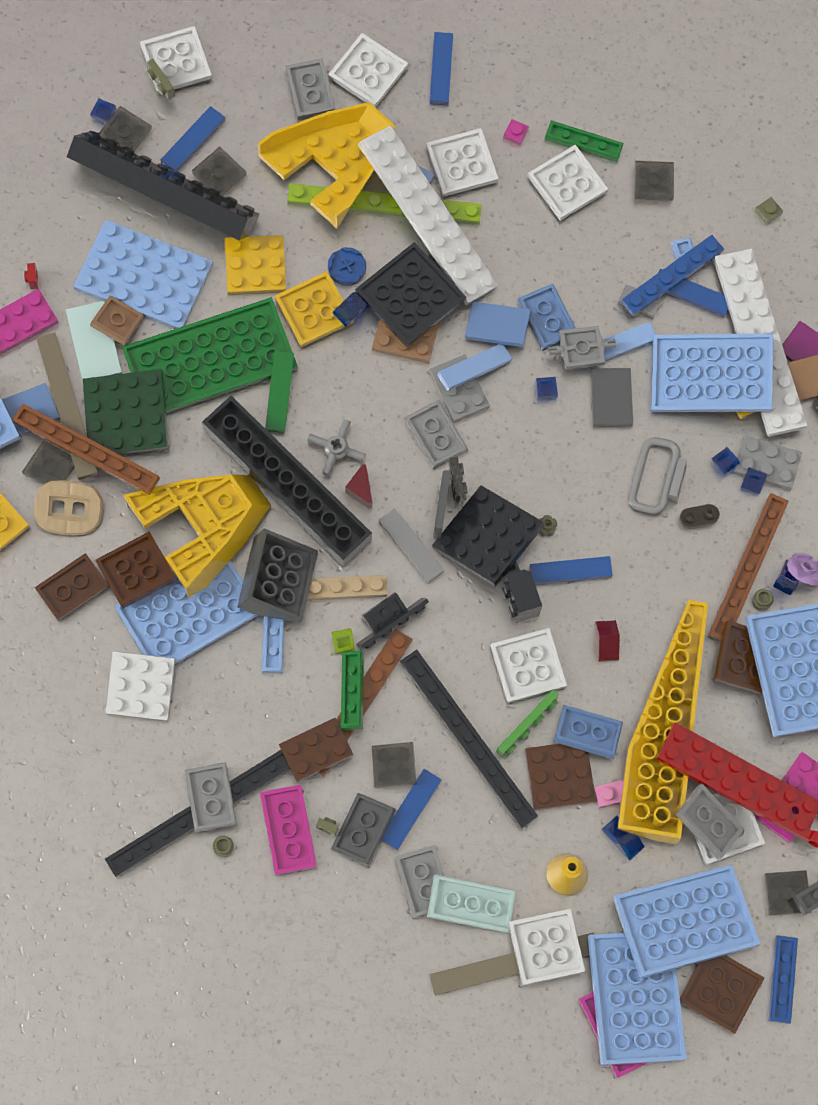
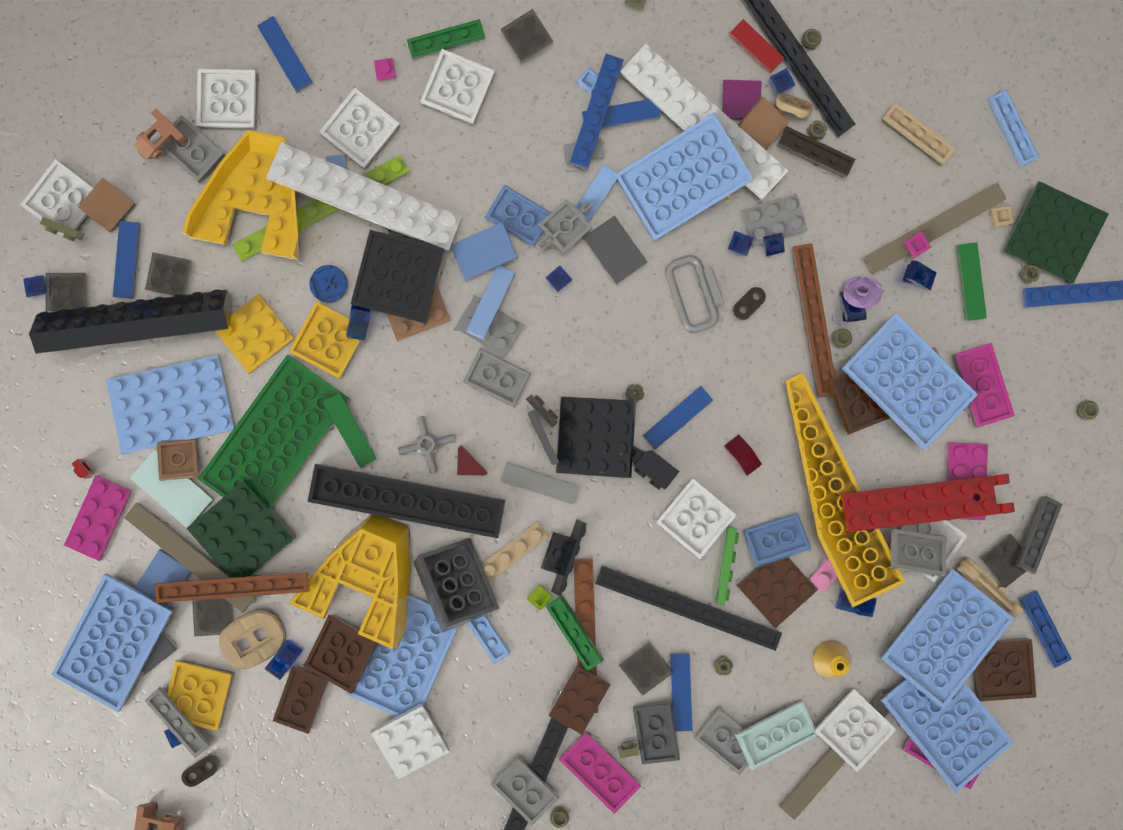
camera: 30 degrees left, 15 degrees up
none -> medium nougat tile [78,178,134,232]
none -> nougat tile [134,108,188,159]
none -> clear blue slope [264,640,303,680]
none -> olive plate [714,657,733,675]
none -> tan piece [957,557,1024,622]

